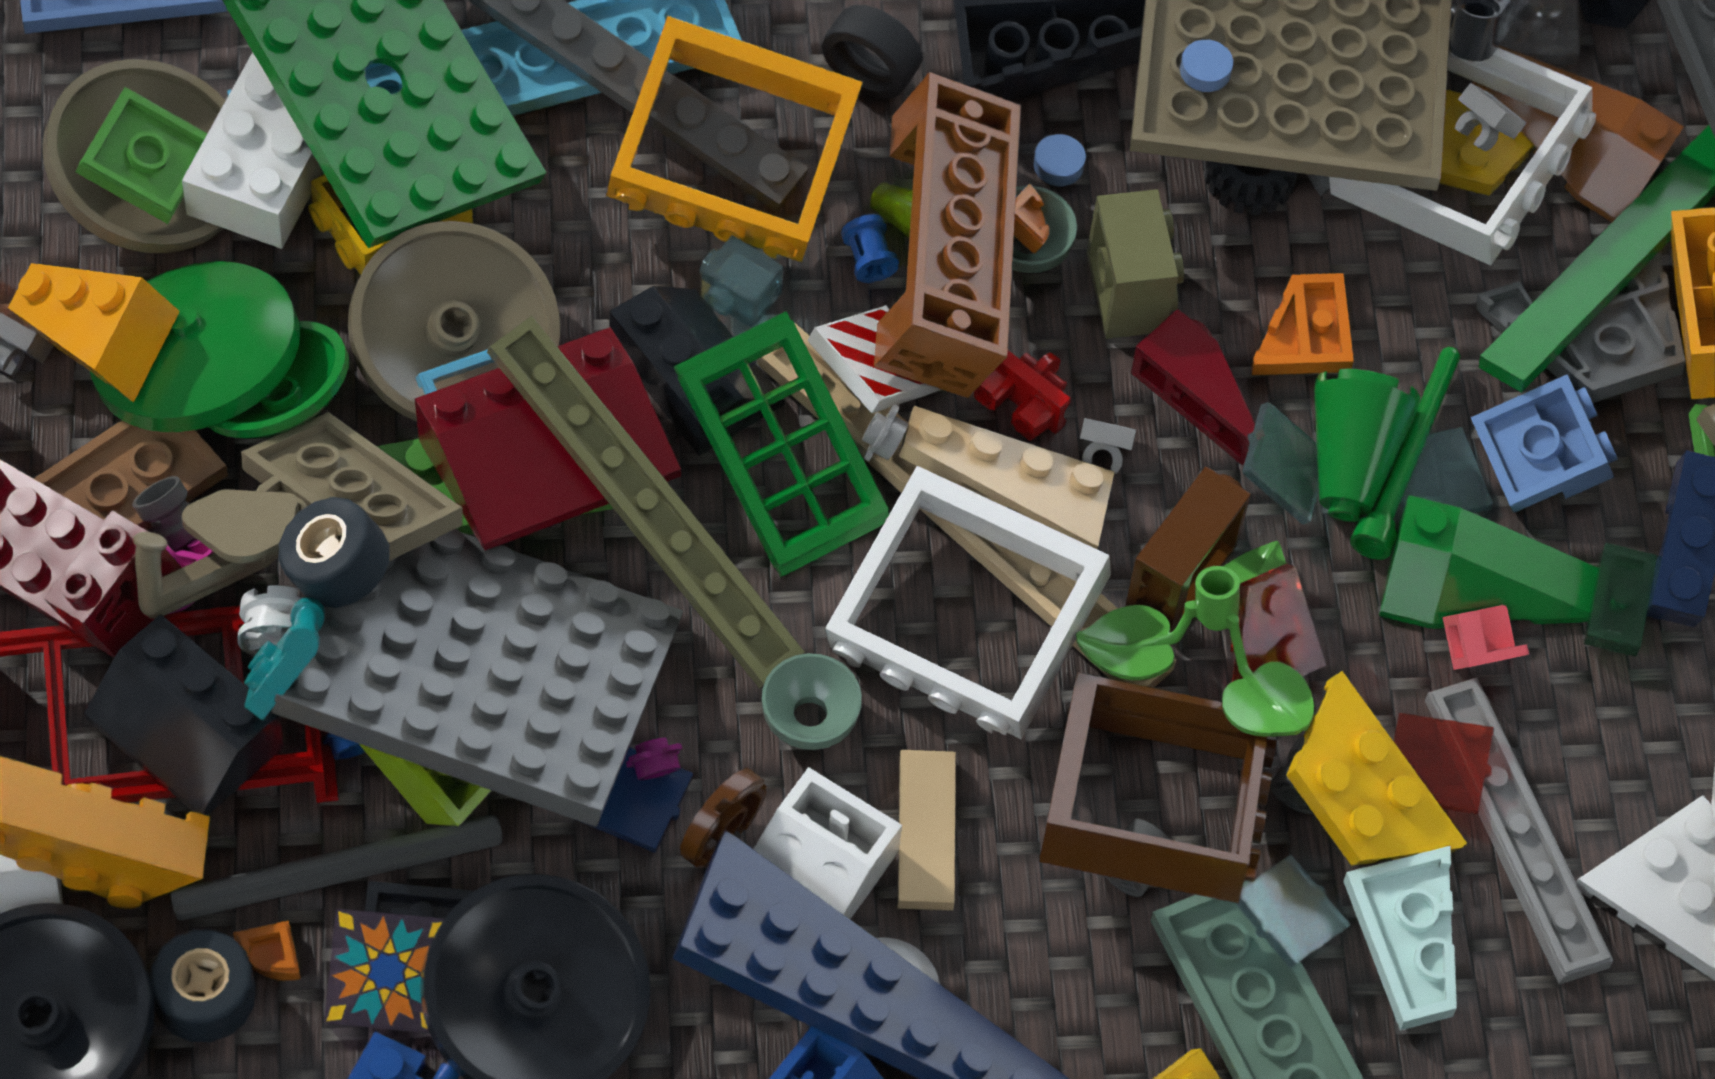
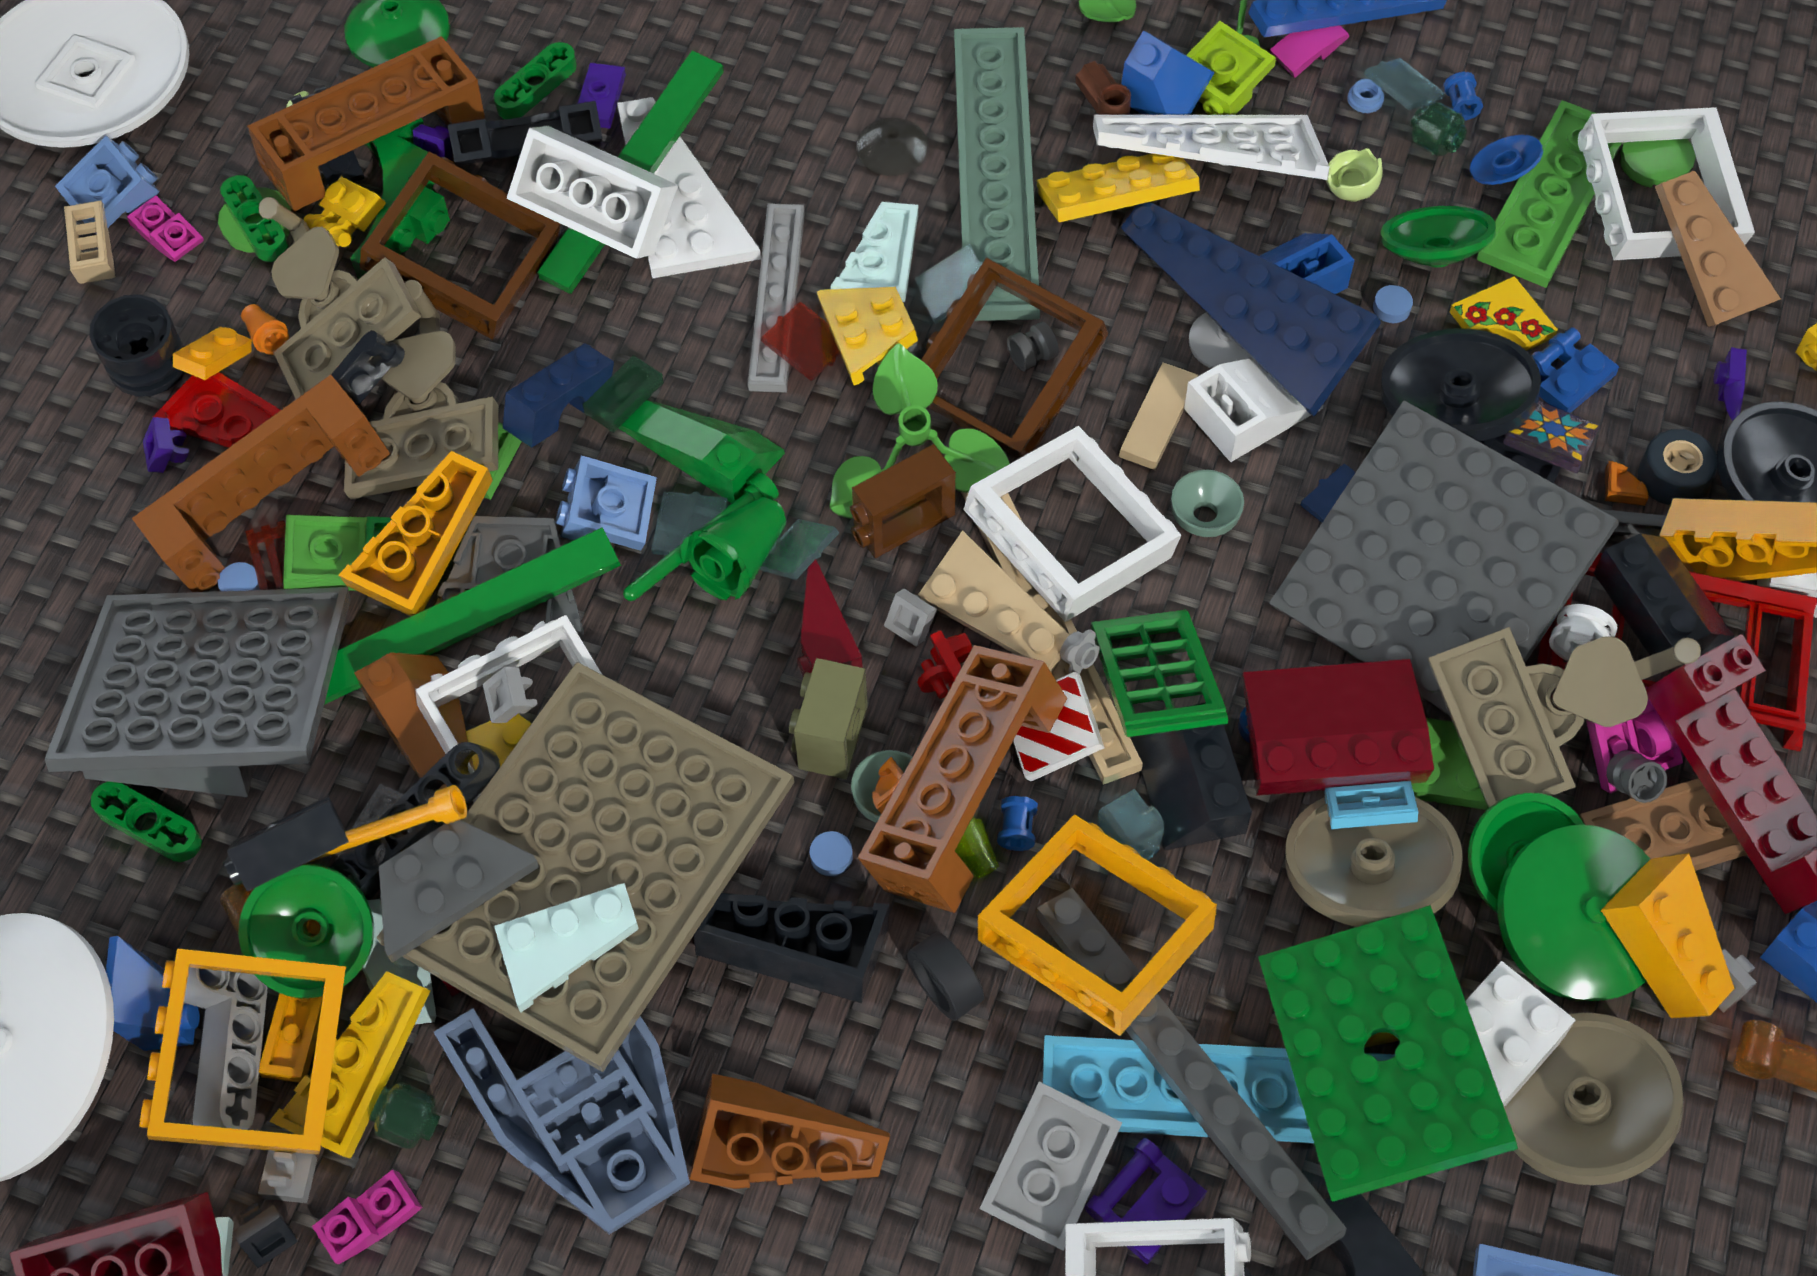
camera: 150 degrees left, 0 degrees up
bright green plate [75,87,208,224] -> none
teal plate [244,597,325,720] -> none
black wheel [278,497,390,608] -> none
olive plate [487,316,805,689] -> none
magenta plate [626,737,683,781] -> none
reddish brown tile [680,767,767,869] -> none
medium blue tile [1180,40,1233,92] -> none
wing [1226,563,1326,687] -> none
orange wing [1251,273,1354,375] -> none
coral panel [1442,605,1529,670] -> none

